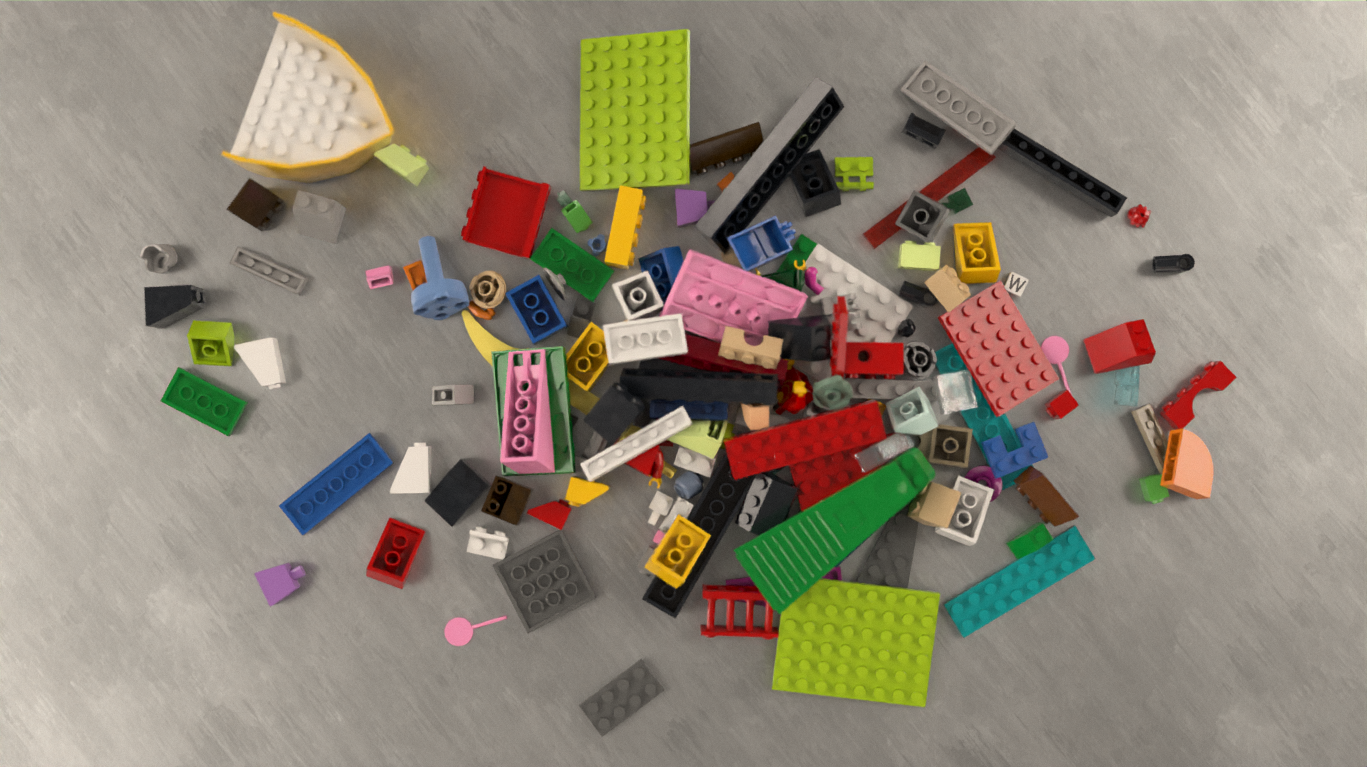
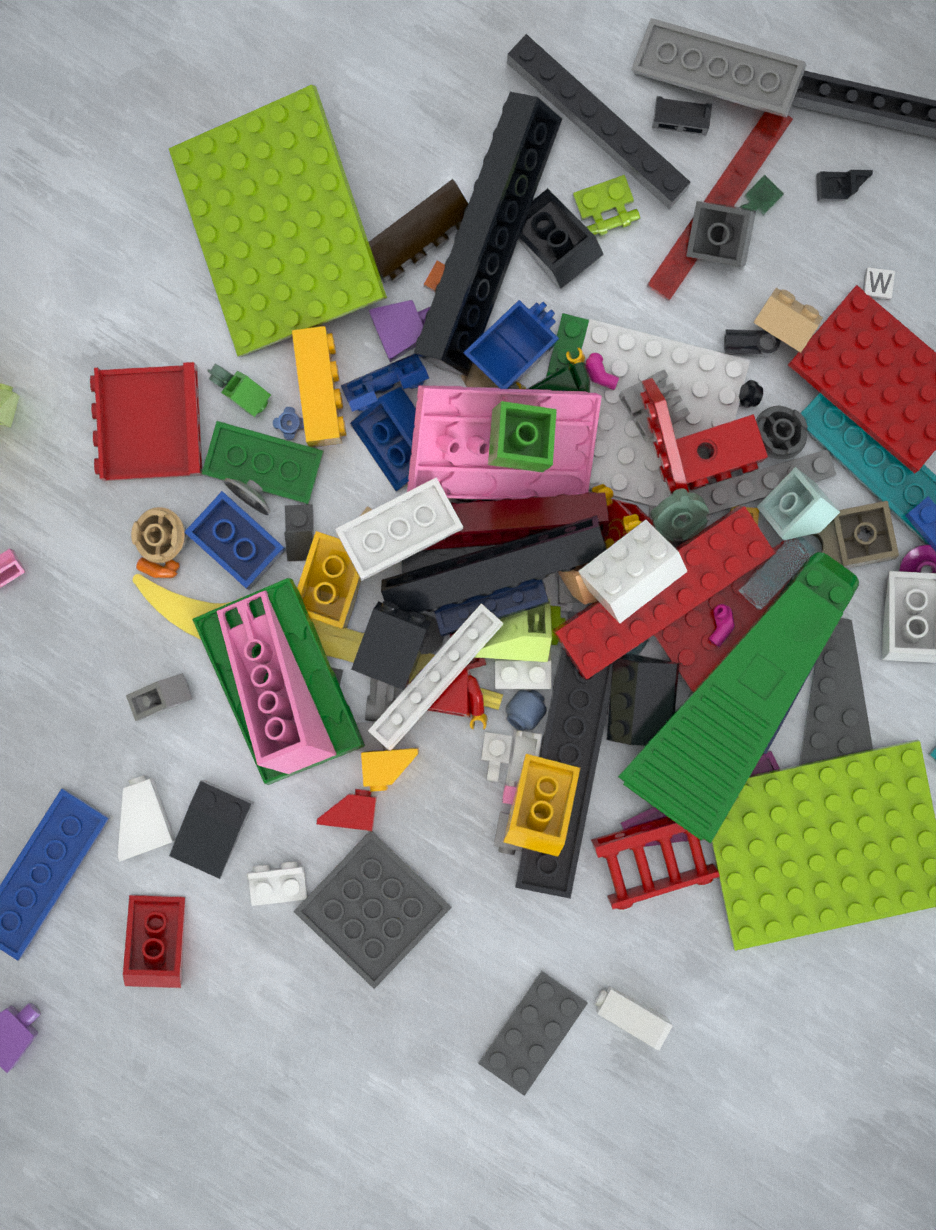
camera: 25 degrees left, 0 degrees up
orange plate [403,260,427,290] -> none
medium blue piece [411,236,469,320] -> none
bright pink piece [444,615,507,646] -> none
dark brown slope [481,475,534,526] -> none
white slope [612,271,664,321] -> none
tan arch [719,326,783,369] -> none
black slope [768,315,831,362] -> none
yellowish green brick [898,241,941,271] -> none
tan slope [907,482,961,529] -> none
clear plate [933,369,977,414] -> none
yellow slope [953,222,1001,284] -> none
none -> blue plate [340,353,429,412]
none -> bright green brick [488,401,557,473]
none -> black brick [507,34,691,209]
none -> white brick [578,520,687,623]
none -> white slope [595,986,673,1050]
none -> dark pink arm [708,604,735,647]
none -> black slope [816,170,873,201]

